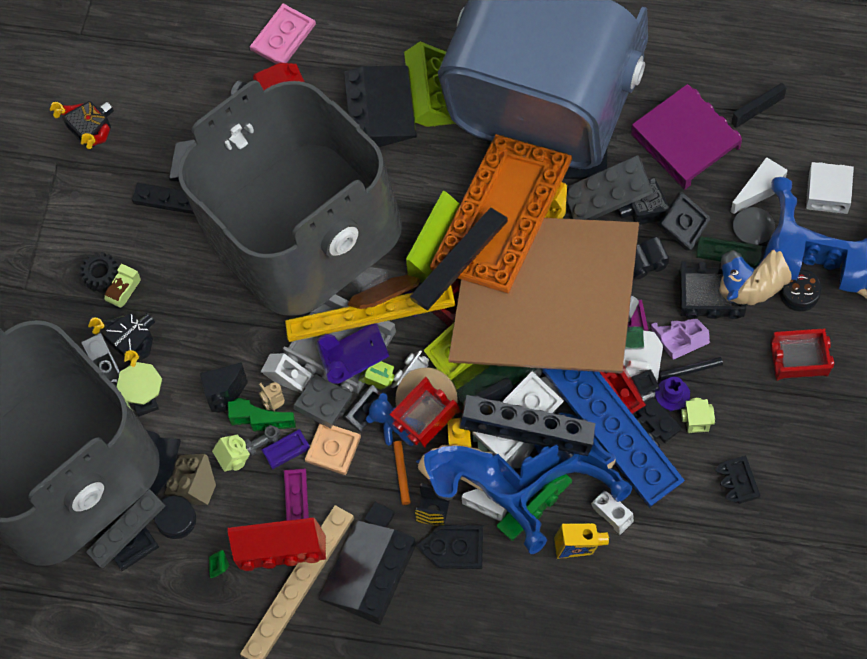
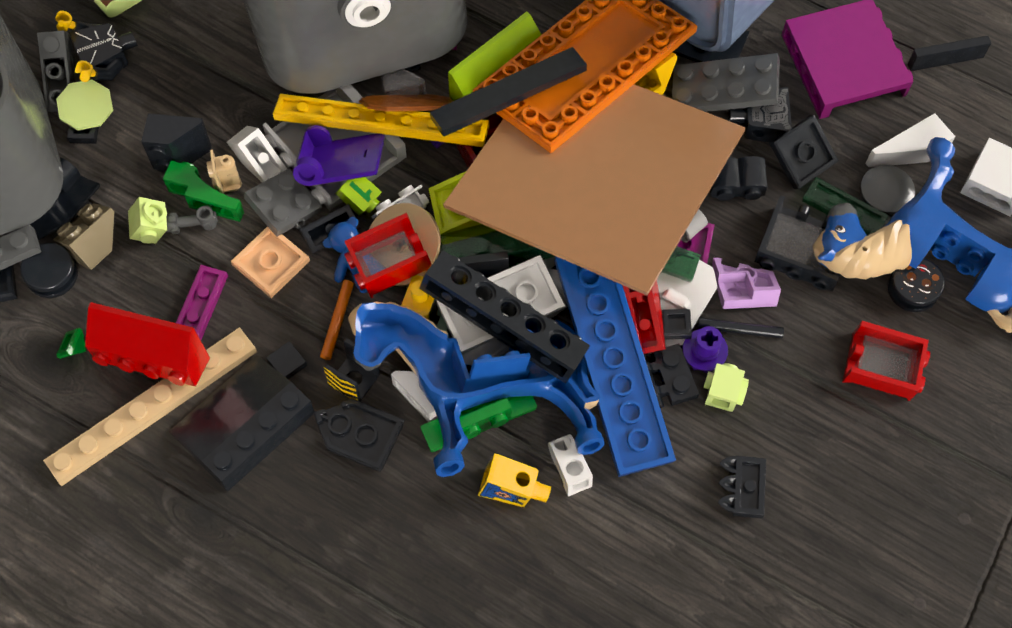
camera: 15 degrees right, 0 degrees up
dark purple tile [262,429,310,470] -> none

